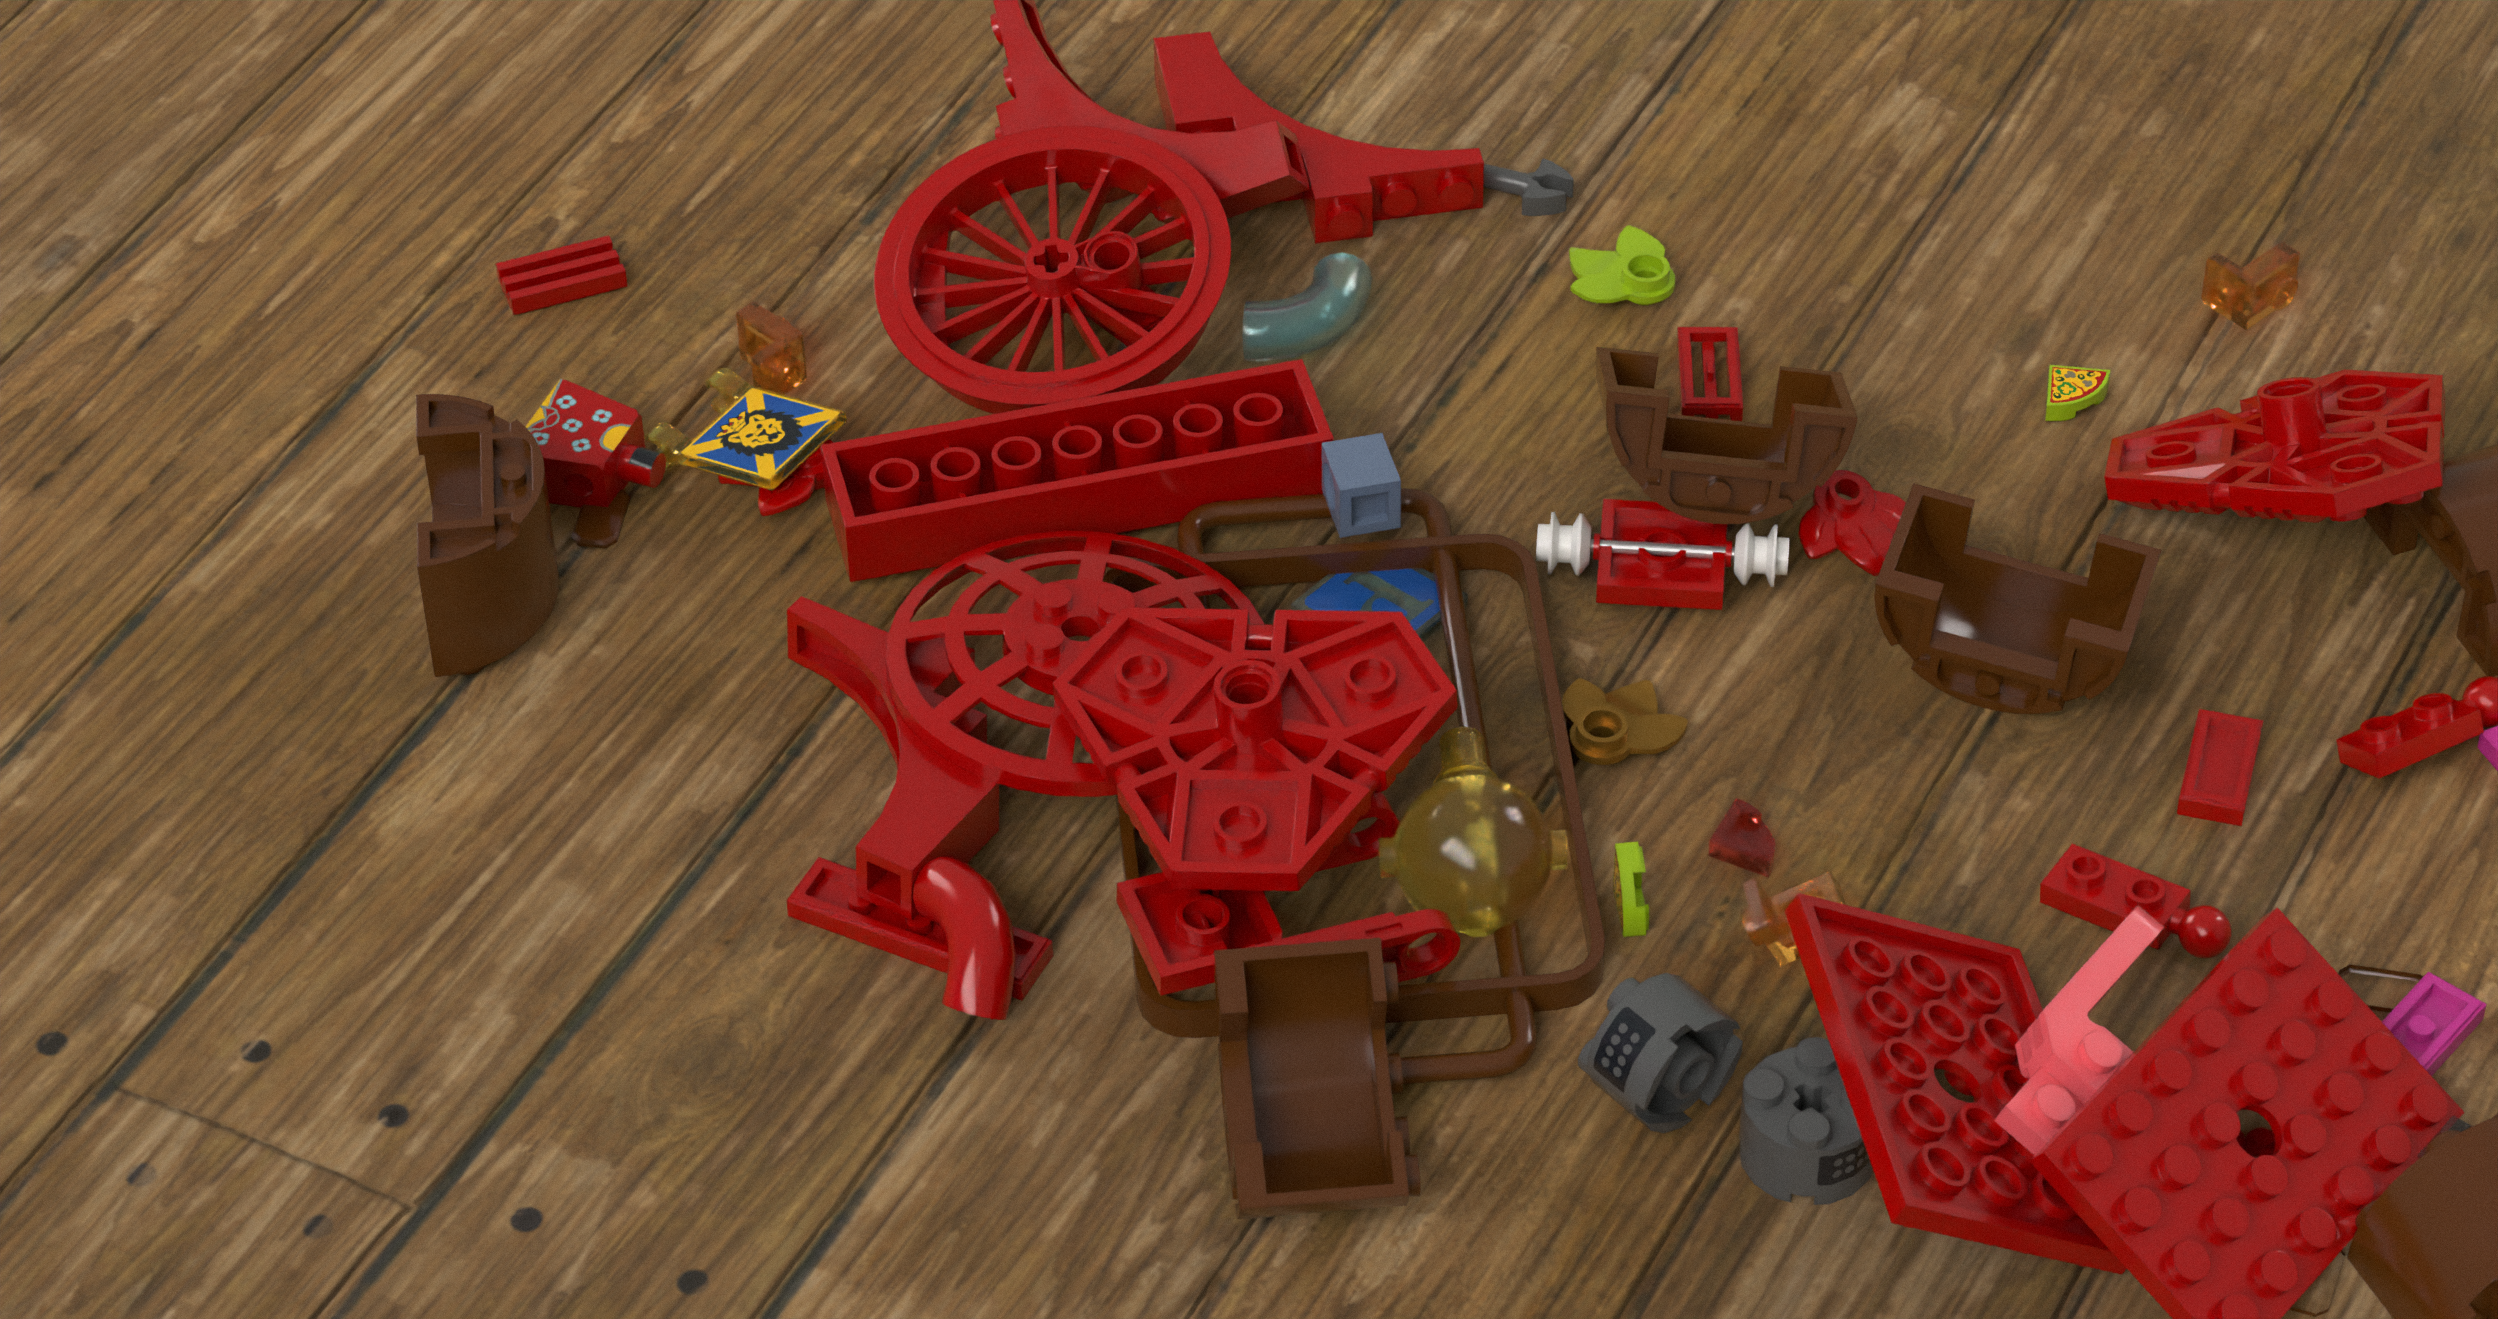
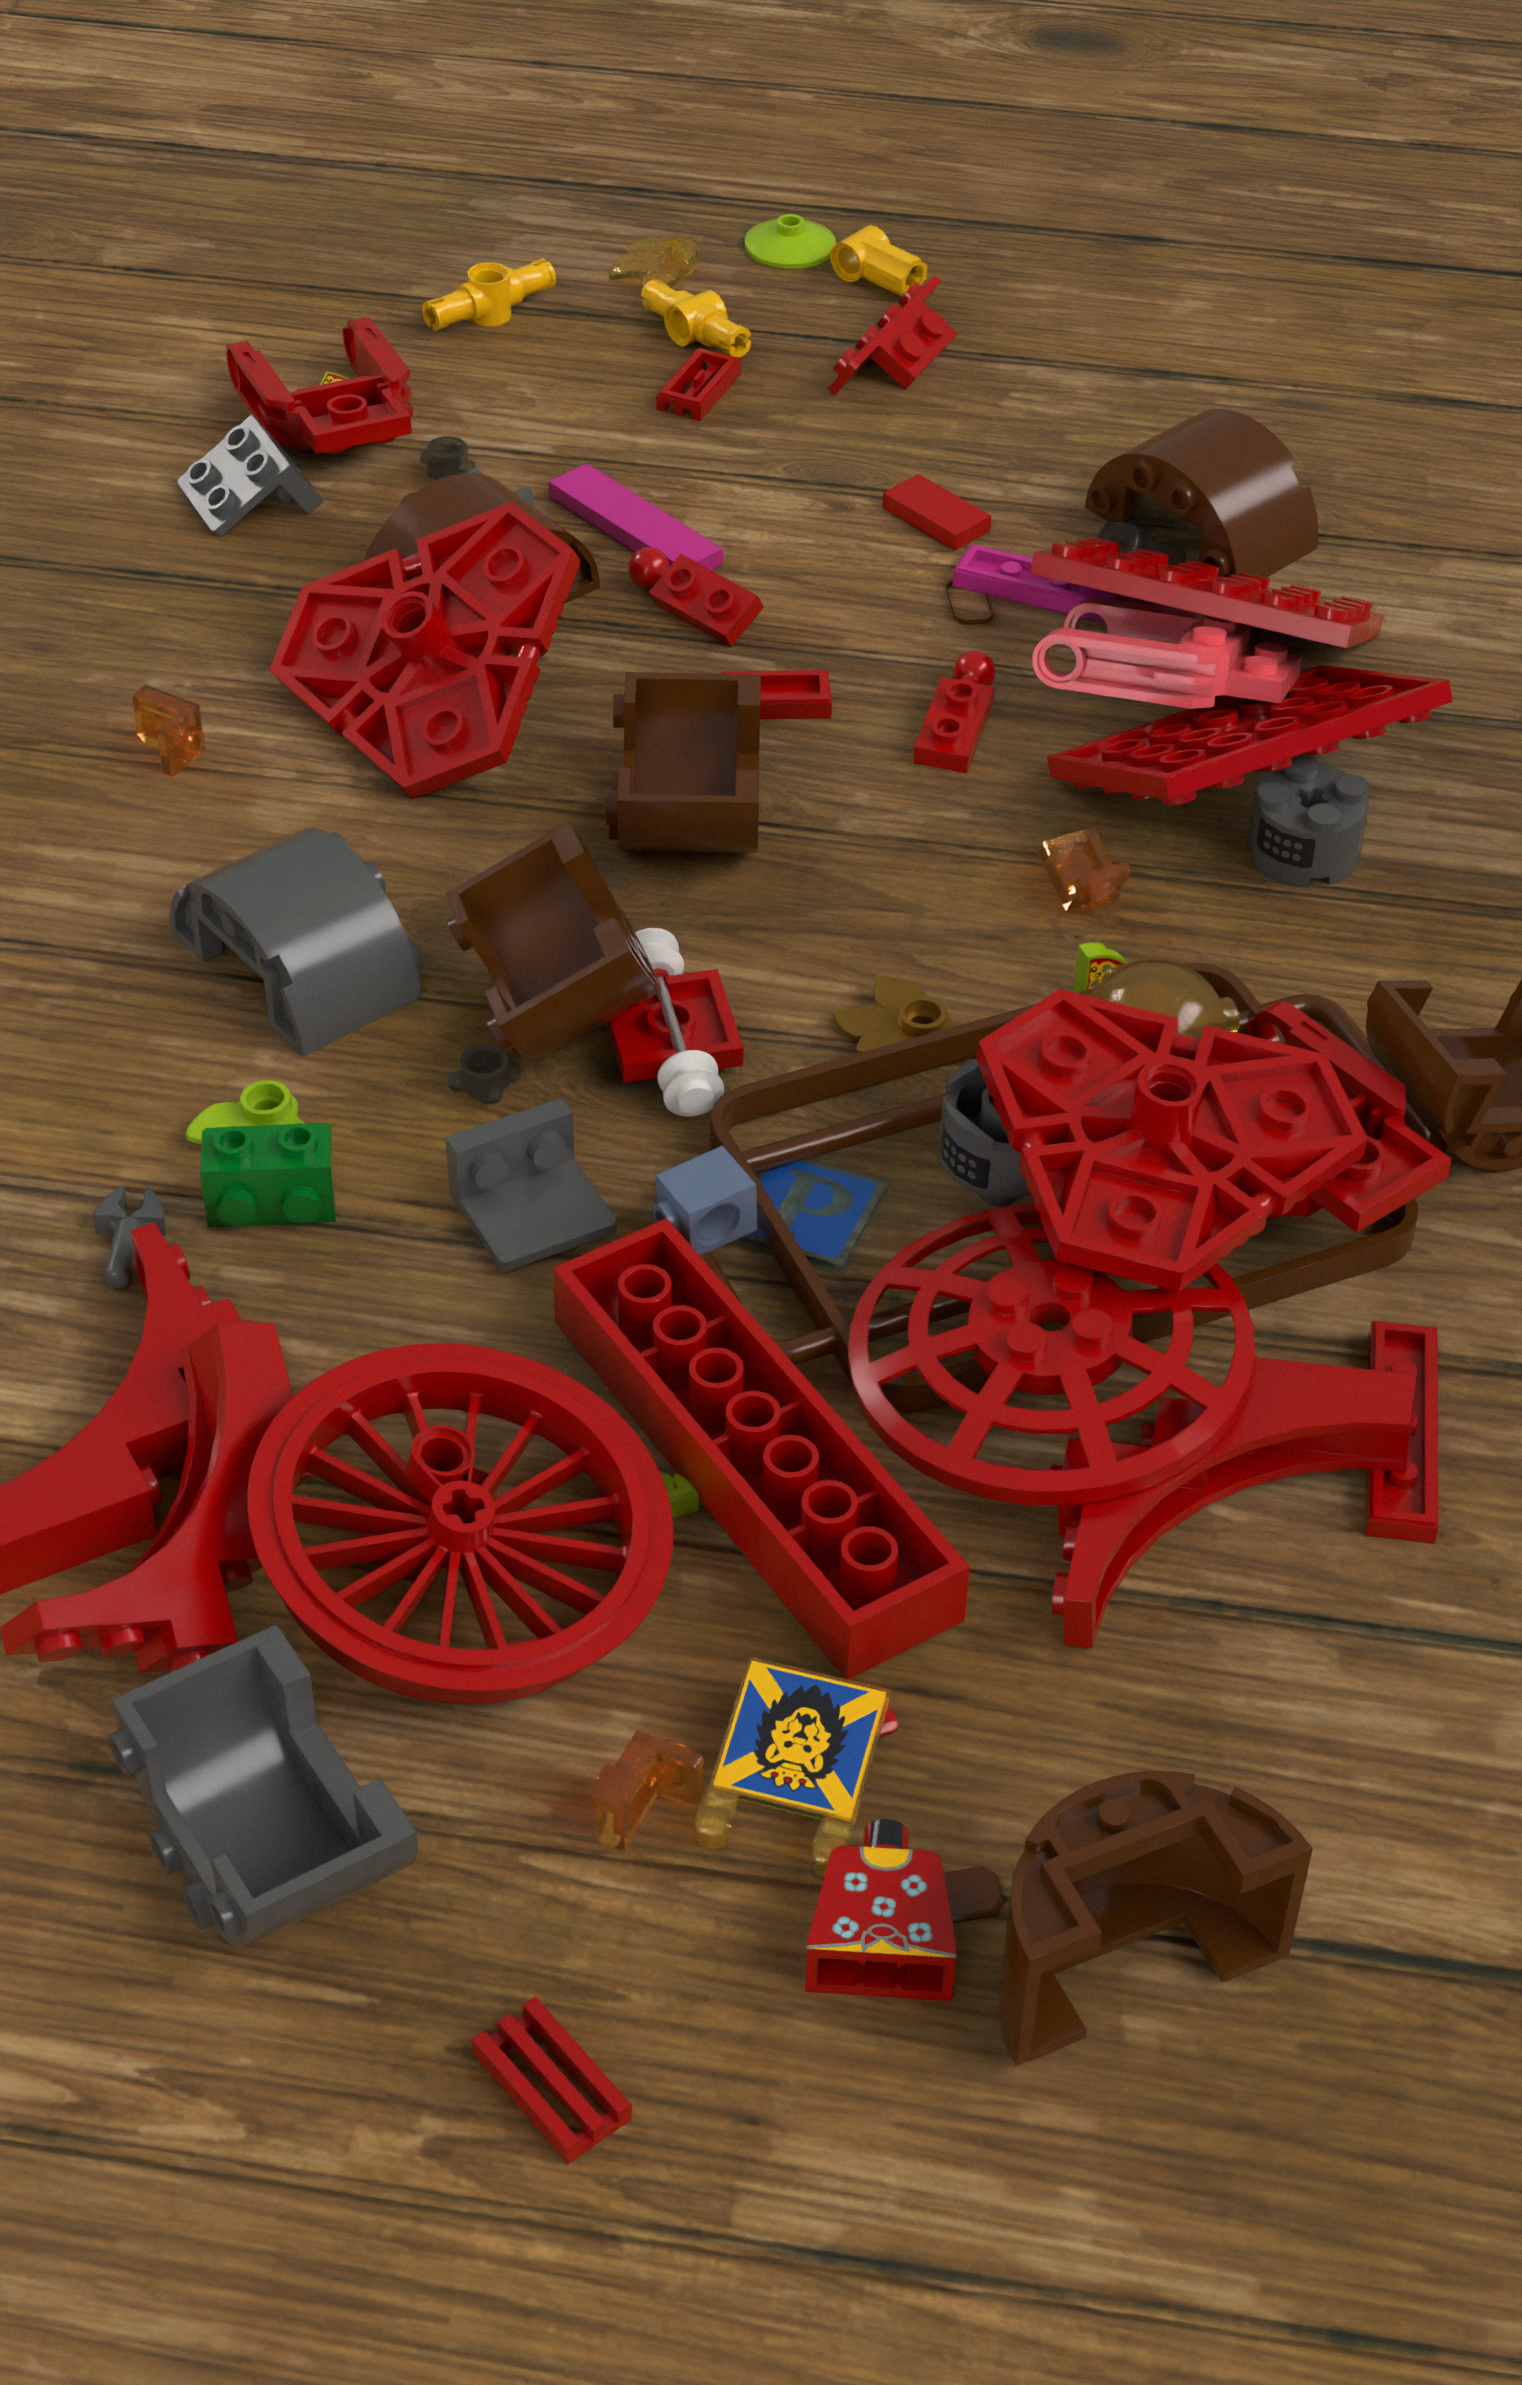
camera: 110 degrees left, 0 degrees up
red cylinder [913,856,1016,1020] -> none
clear light blue cylinder [1243,253,1372,361] -> none
dark grey brick [1578,973,1743,1133] -> none
red tile [1677,327,1743,421] -> none
clear red tile [1708,798,1775,878] -> none
tile [2045,365,2110,421] -> none
none -> dark grey cylinder [108,1624,418,1949]
none -> dark grey cylinder [170,828,423,1057]
none -> green bracket [200,1123,336,1228]
none -> dark grey bracket [445,1098,617,1272]

